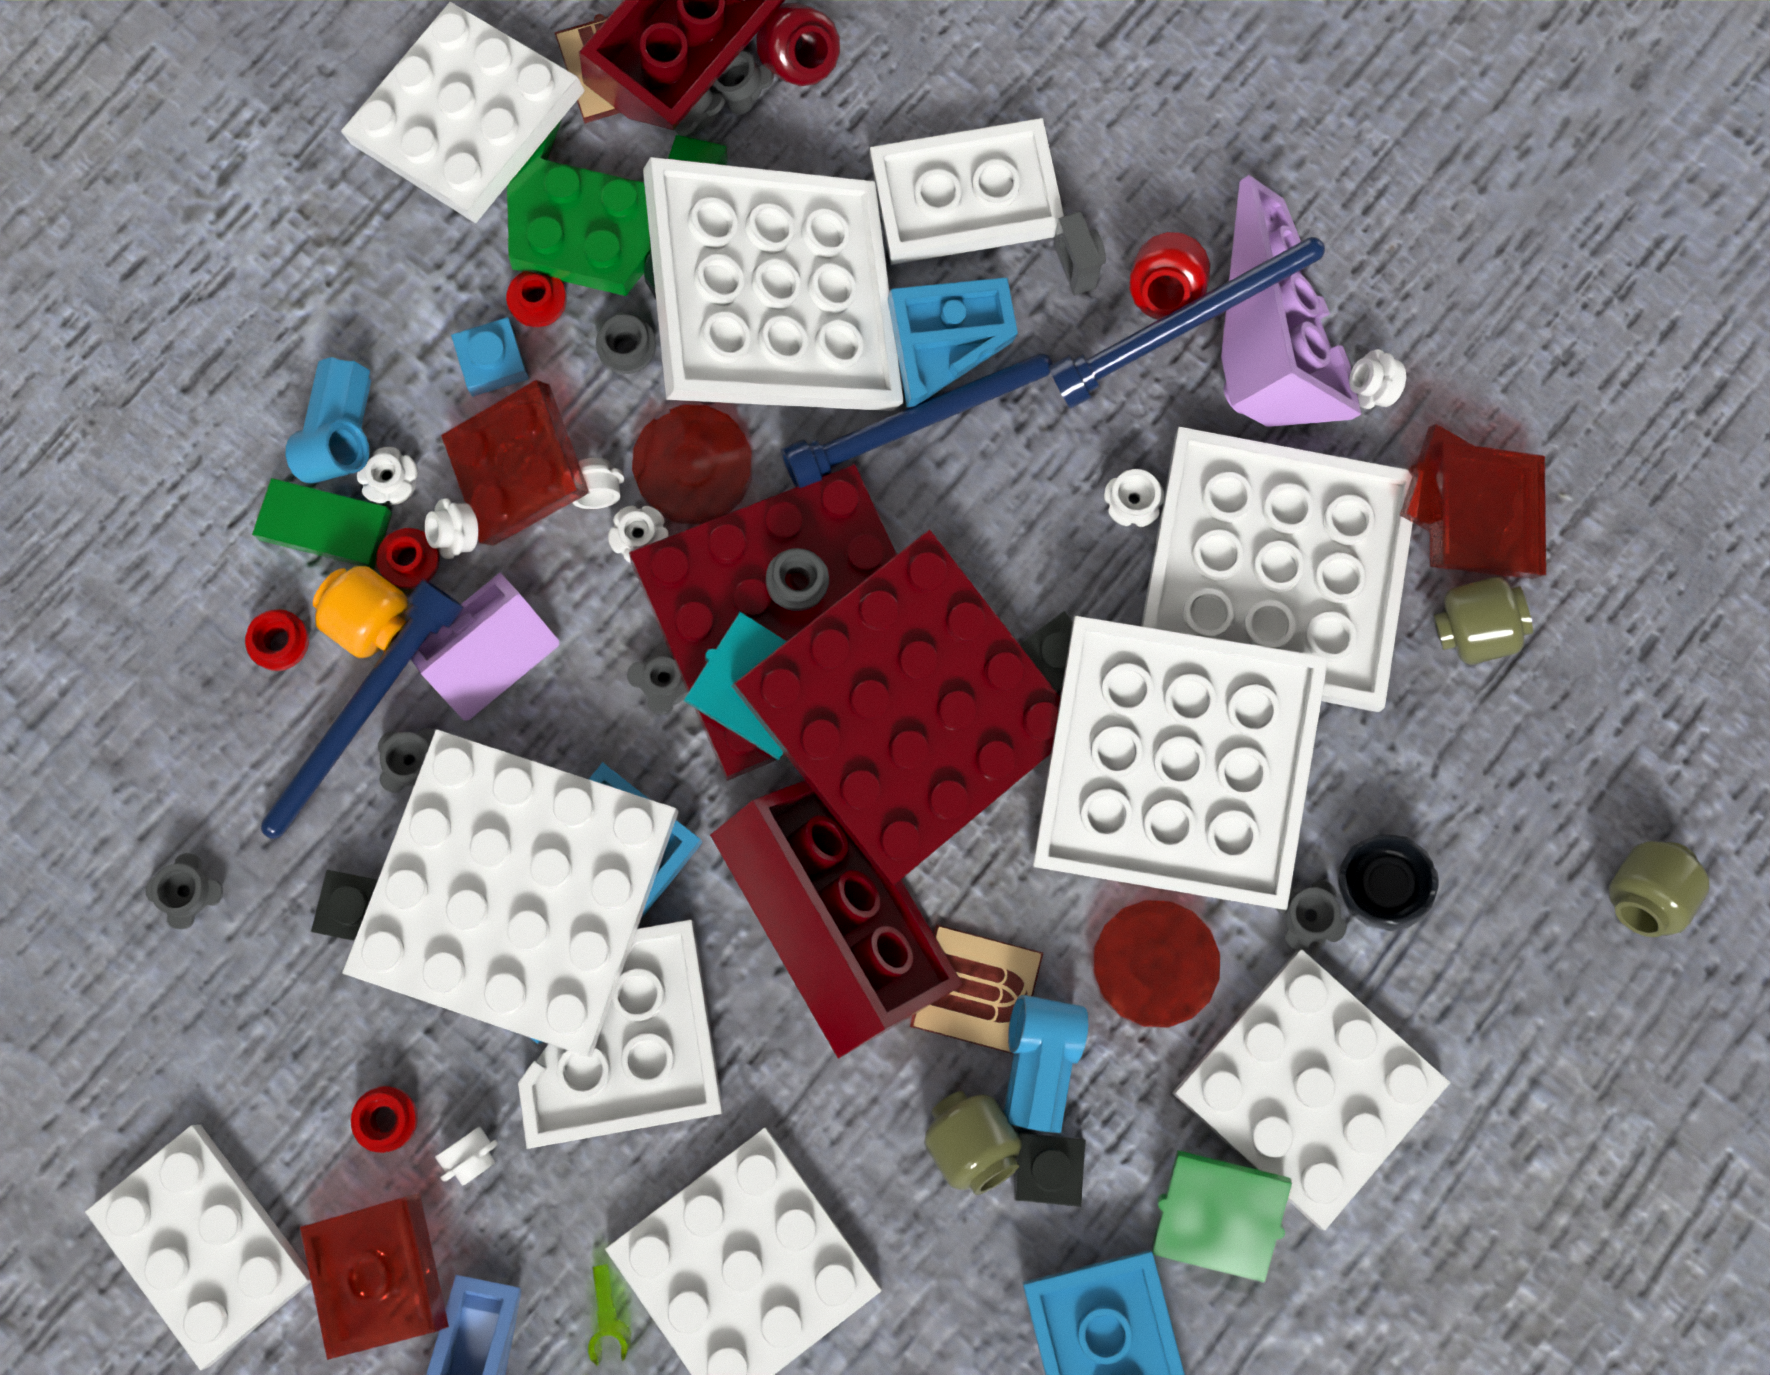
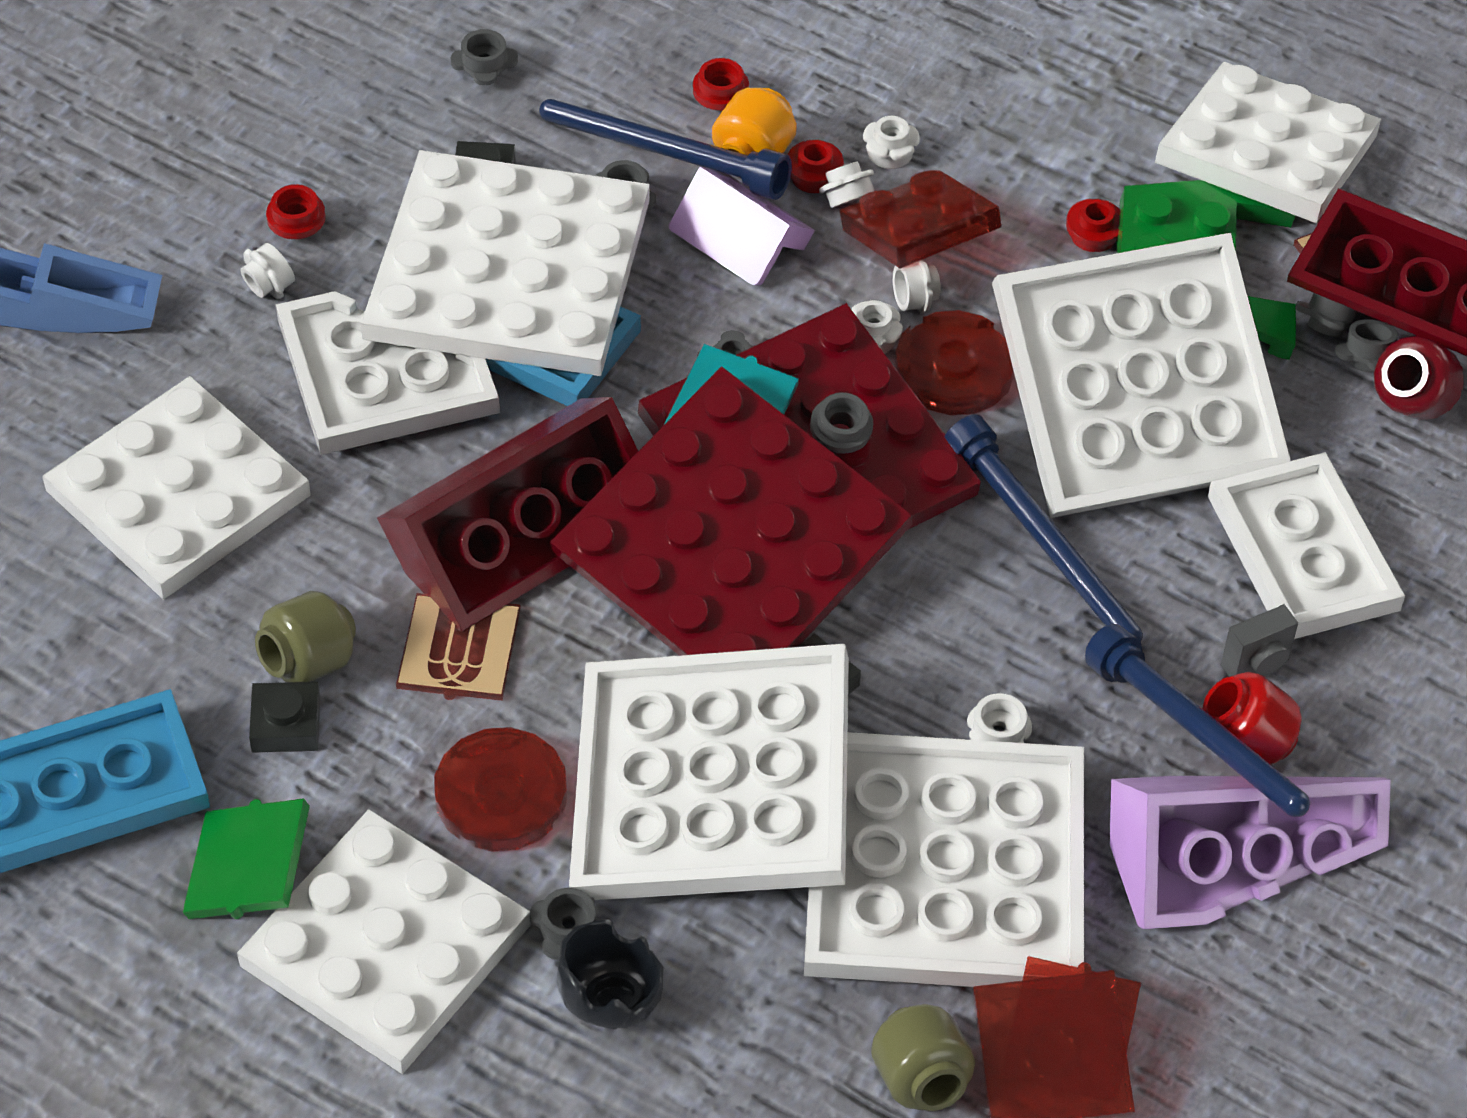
camera: 80 degrees right, 25 degrees down
white plate [85,1125,315,1371] -> none
green tile [252,478,392,569] -> none
dark azure piece [285,357,371,484] -> none
clear red tile [300,1193,449,1360] -> none
dark azure plate [451,317,529,397] -> none
clear neon green hand [588,1264,632,1366] -> none
dark azure wing [887,278,1018,407] -> none
dark azure piece [1004,995,1088,1133] -> none
white plate [1349,349,1406,409] -> none

